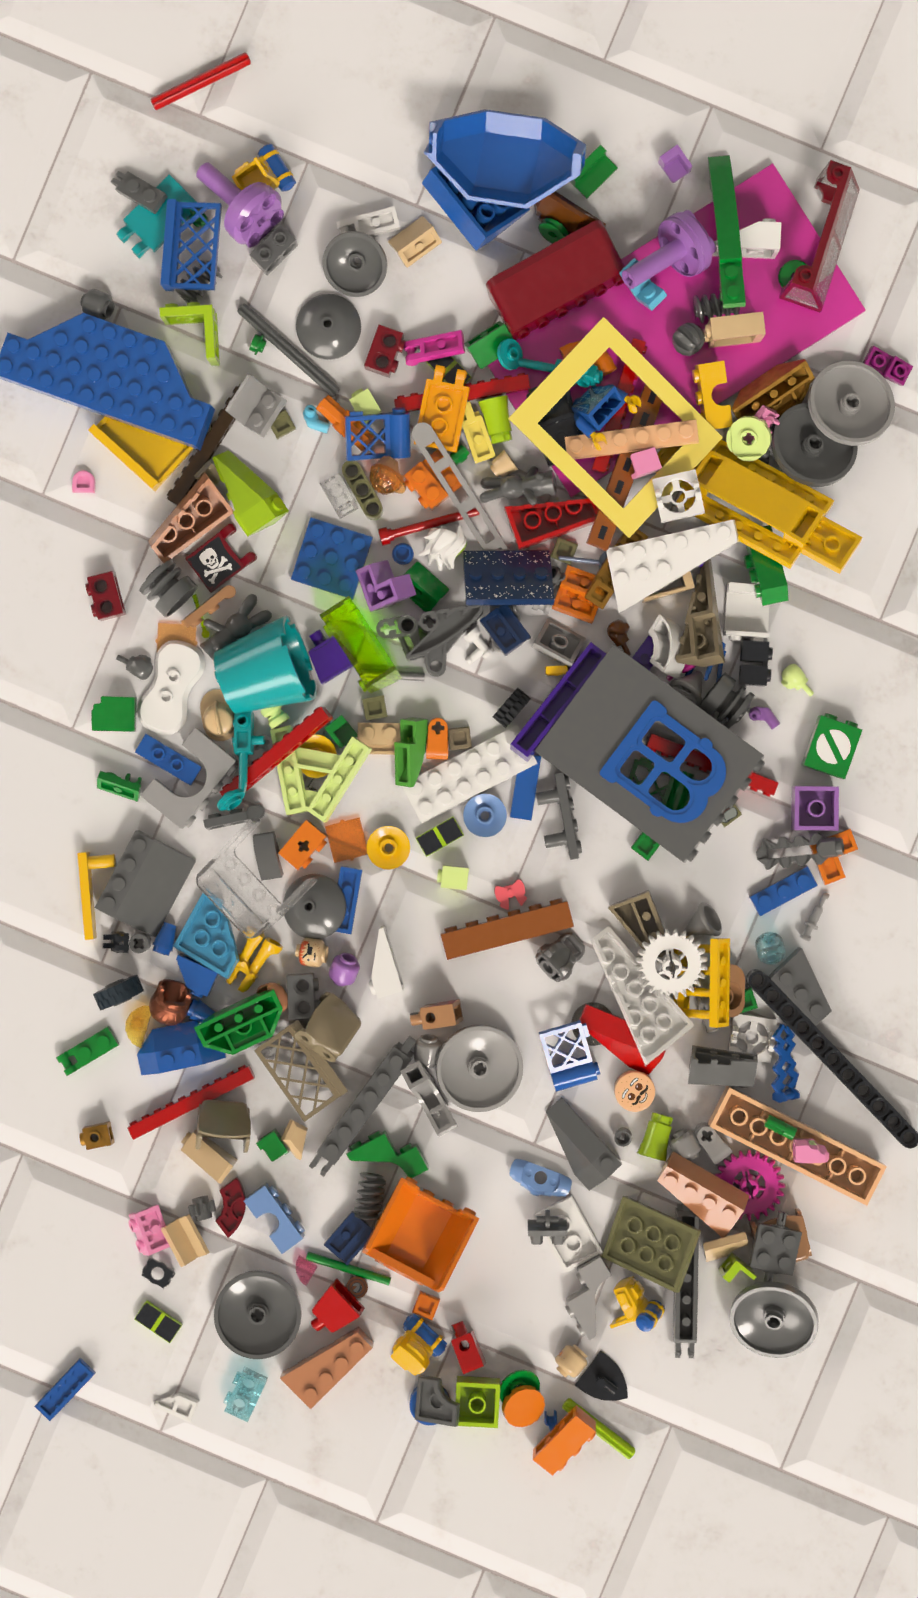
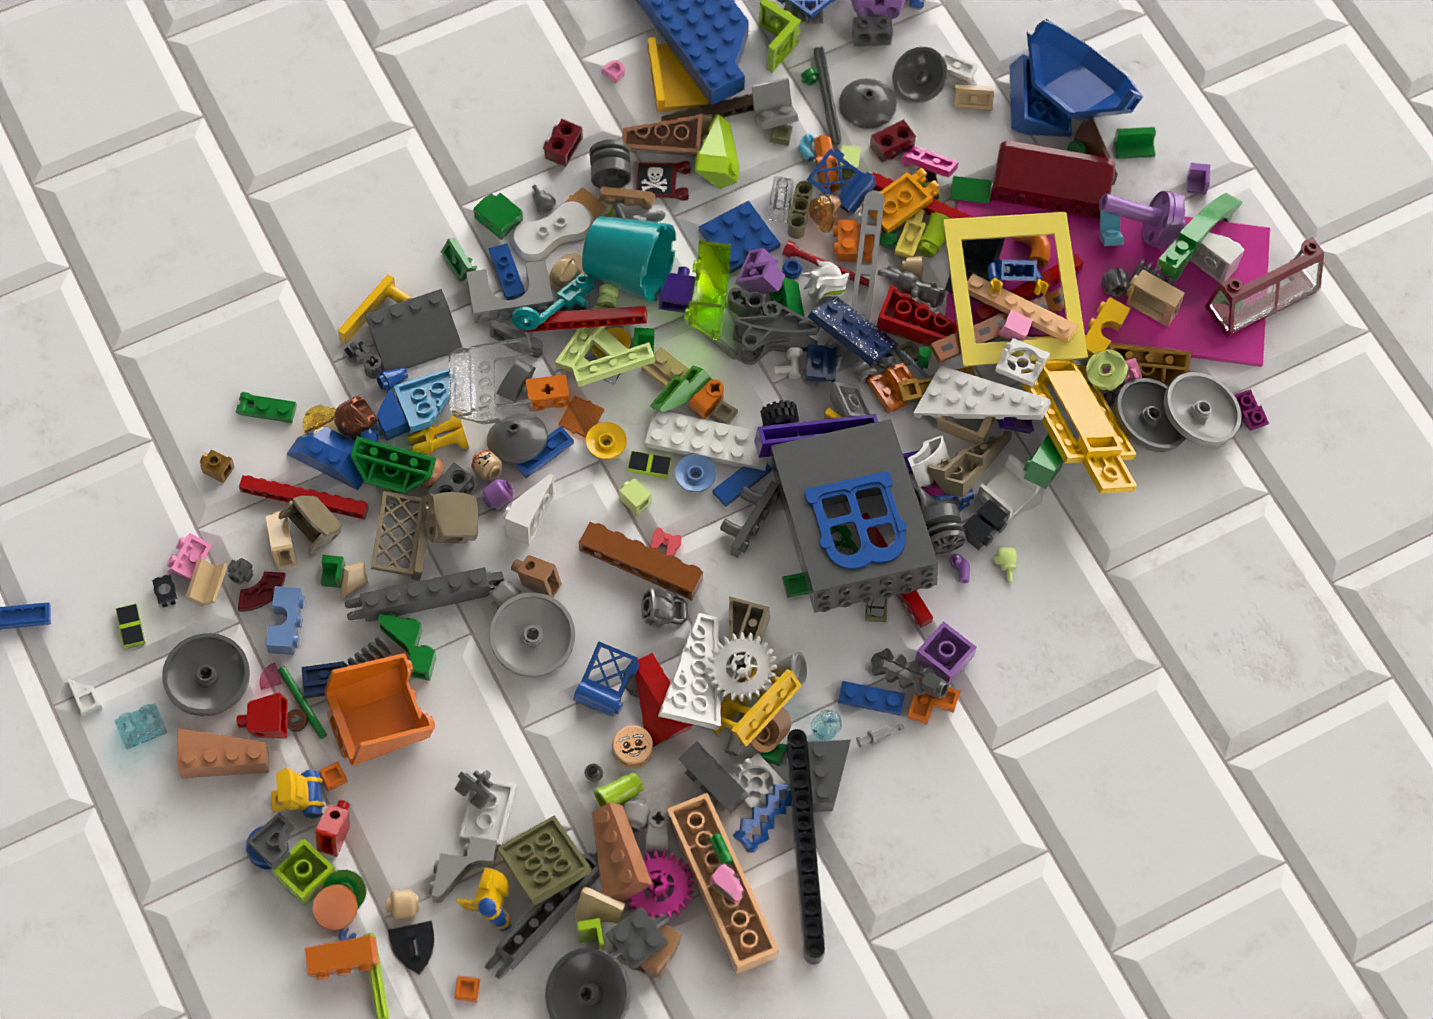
camera: 40 degrees right, 25 degrees down
black wheel [93,975,144,1010] -> none
olive plate [362,695,388,721] -> none
light grey arch [400,1061,458,1137] -> none
teal piece [497,339,603,388] -> none
medium blue piece [510,1159,572,1197] -> none
dark grey wedge [546,1097,622,1191] -> none
reddish brown piece [607,619,631,656] -> none
green brick [801,713,862,779] -> none
none -> orange tile [454,976,480,1002]
none -> green piece [917,347,931,369]

